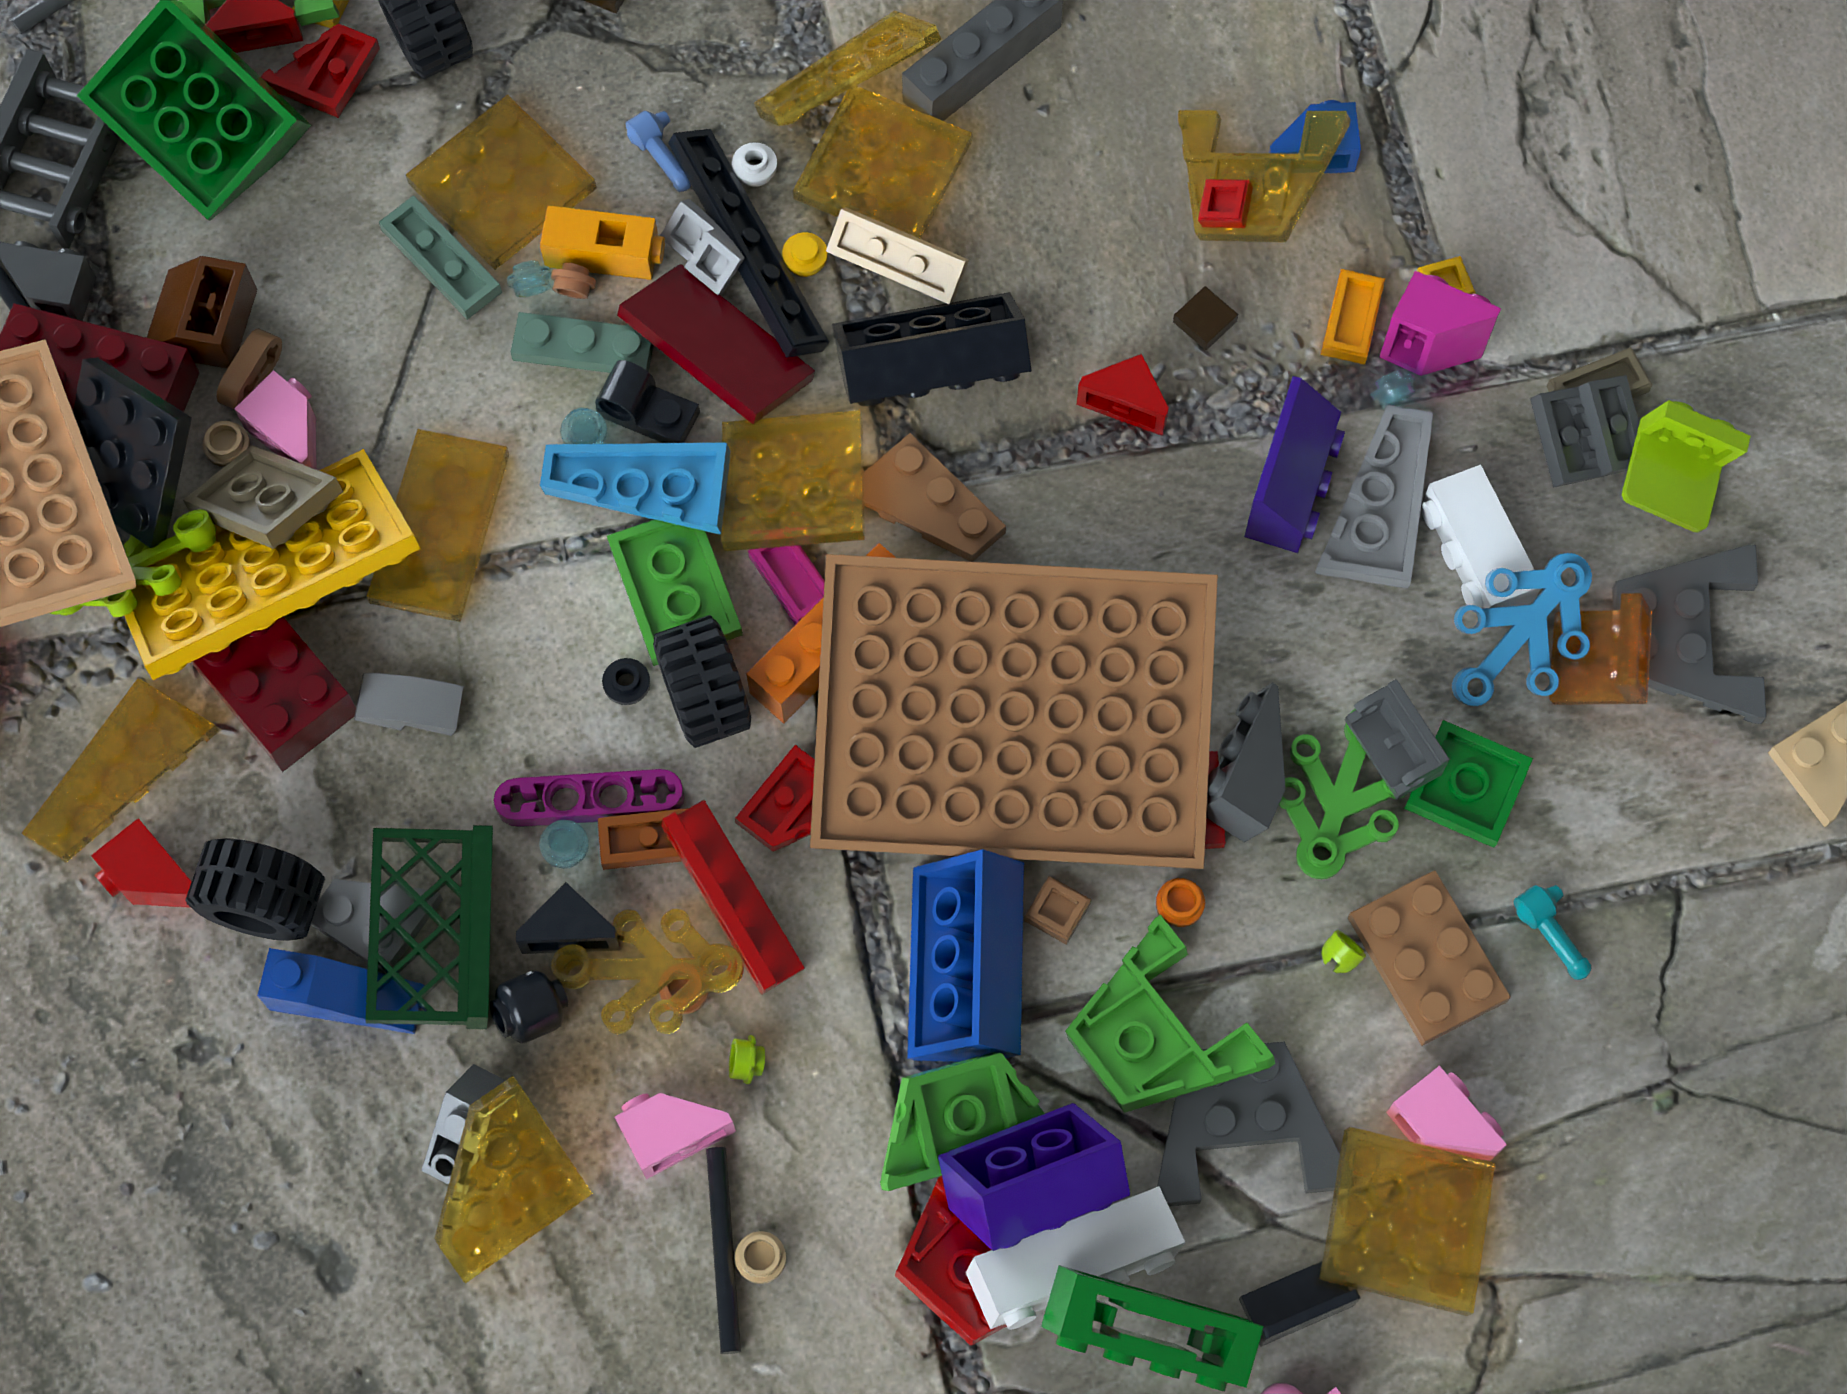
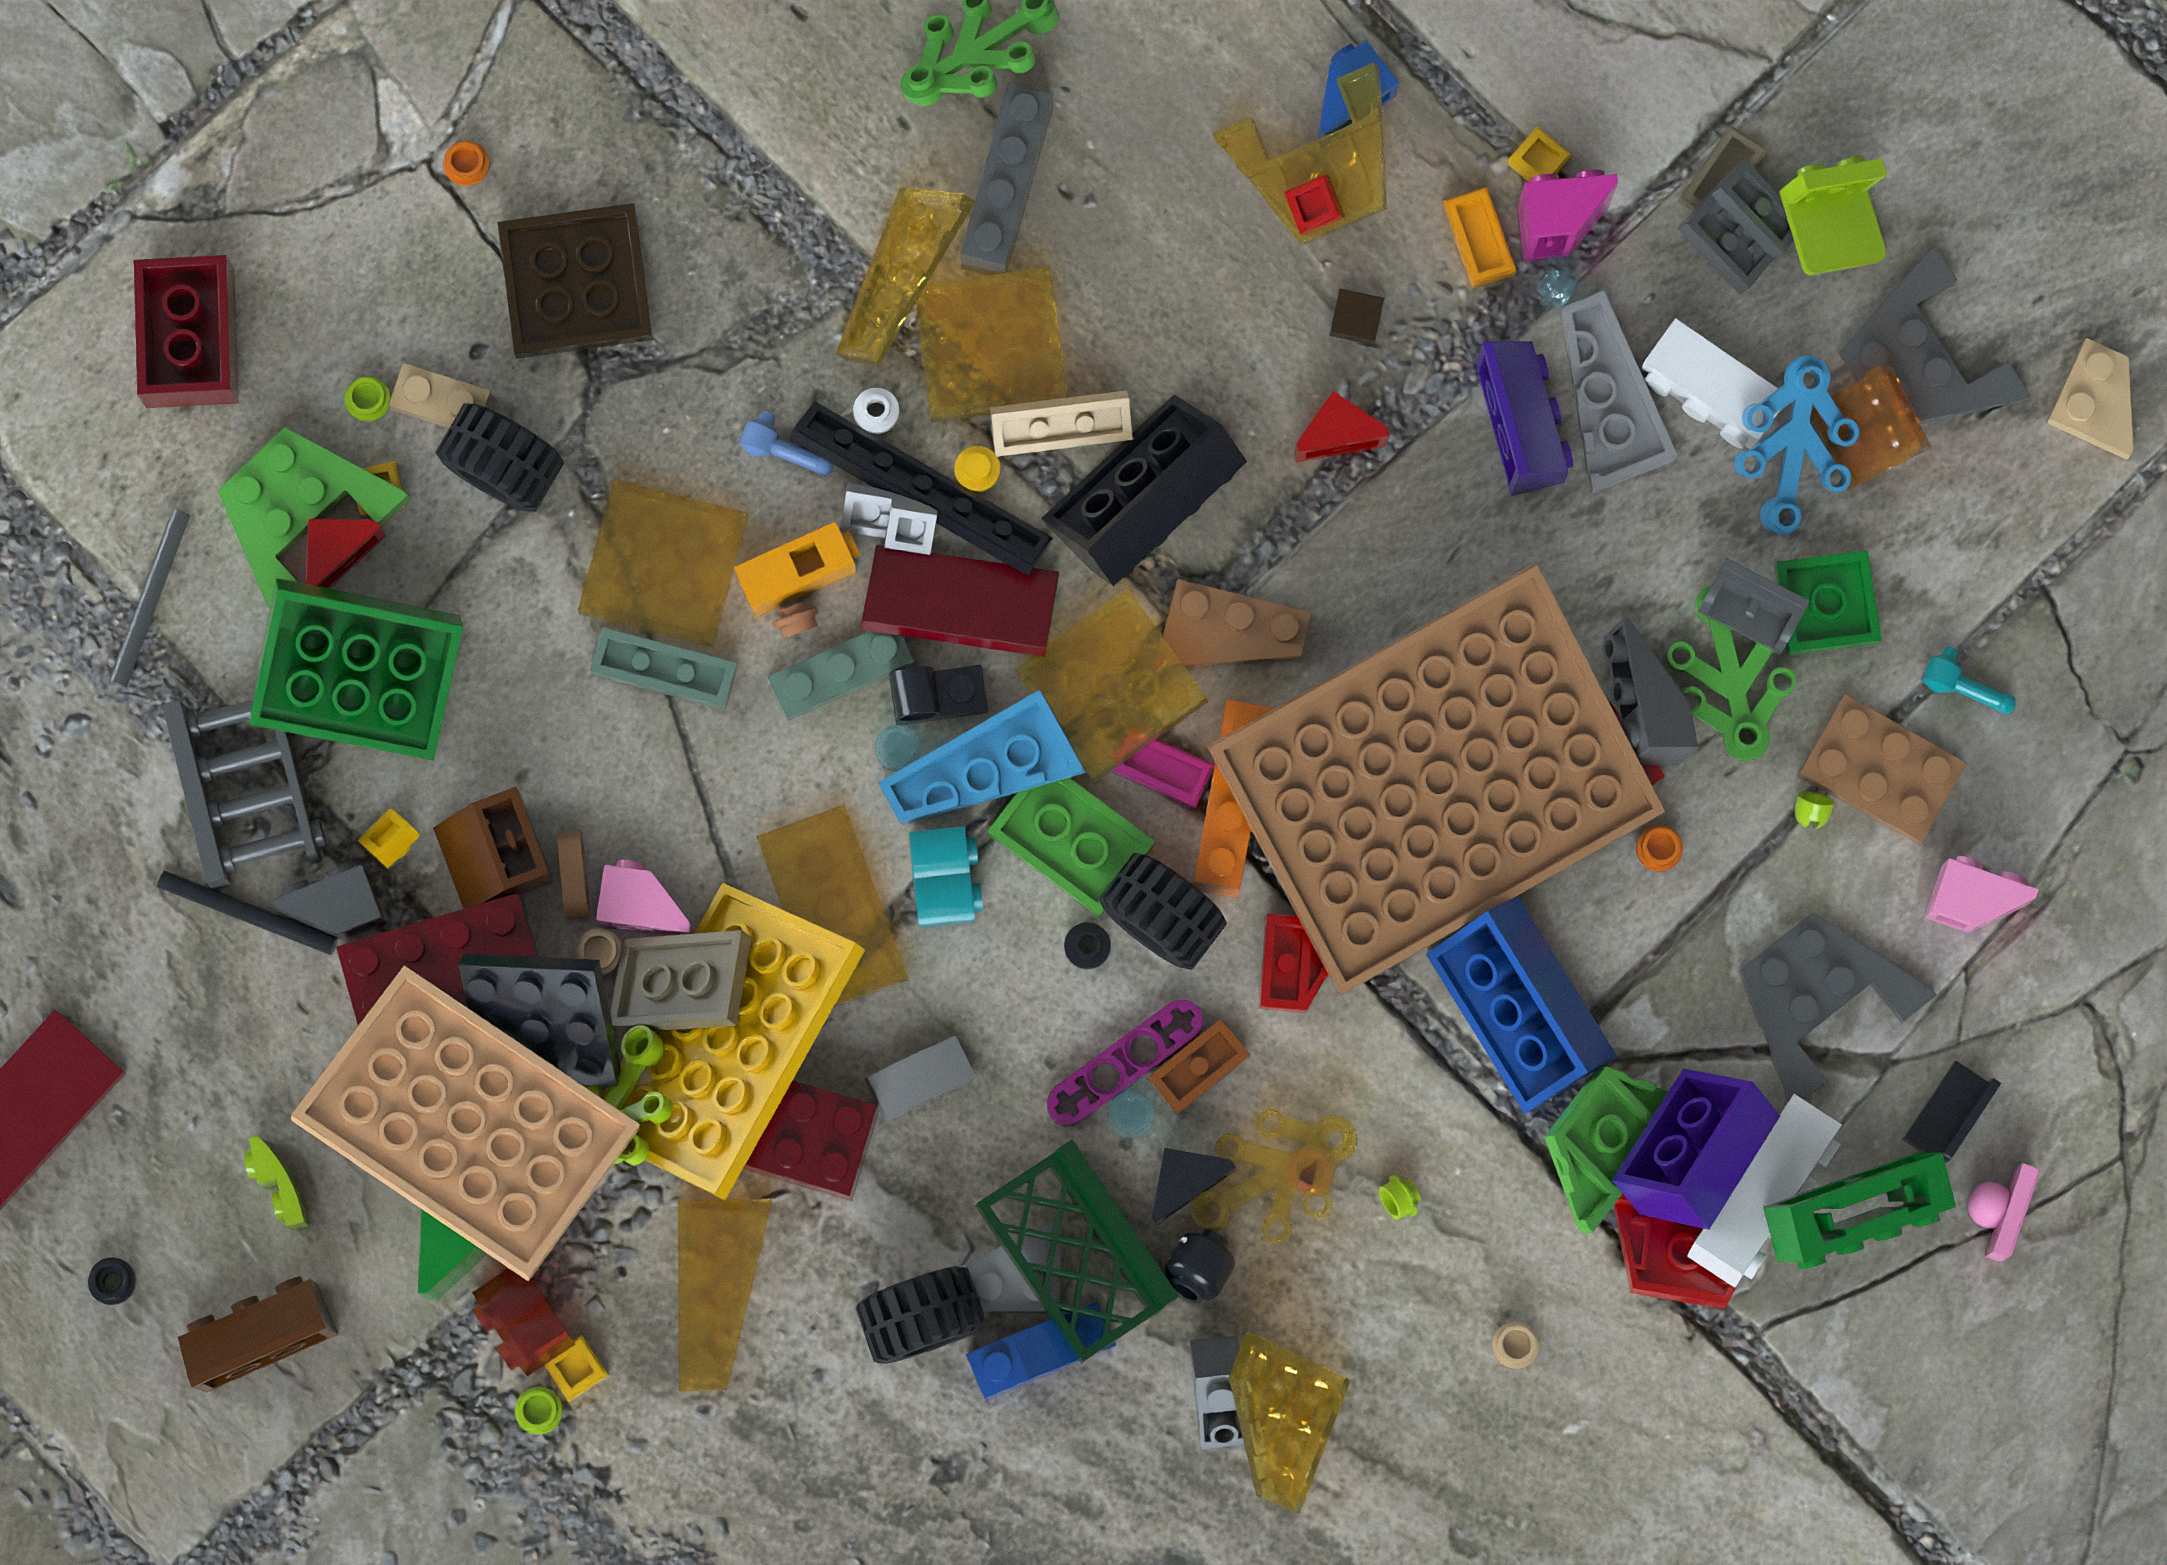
camera: 35 degrees left, 10 degrees up
red slope [91,818,192,908] -> none
red wing [261,23,380,118] -> none
clear light blue plate [506,260,551,297] -> none
bright pink slope [615,1093,736,1180] -> none
red fence [662,800,805,995] -> none
black bar [706,1147,741,1354] -> none
medium nougat tile [1024,876,1091,945] -> none
bright green wing [1065,915,1275,1113] -> none
clear yellow plate [1320,1127,1495,1316] -> none
none -> yellow plate [357,807,421,869]
none -> teal brick [909,826,983,929]

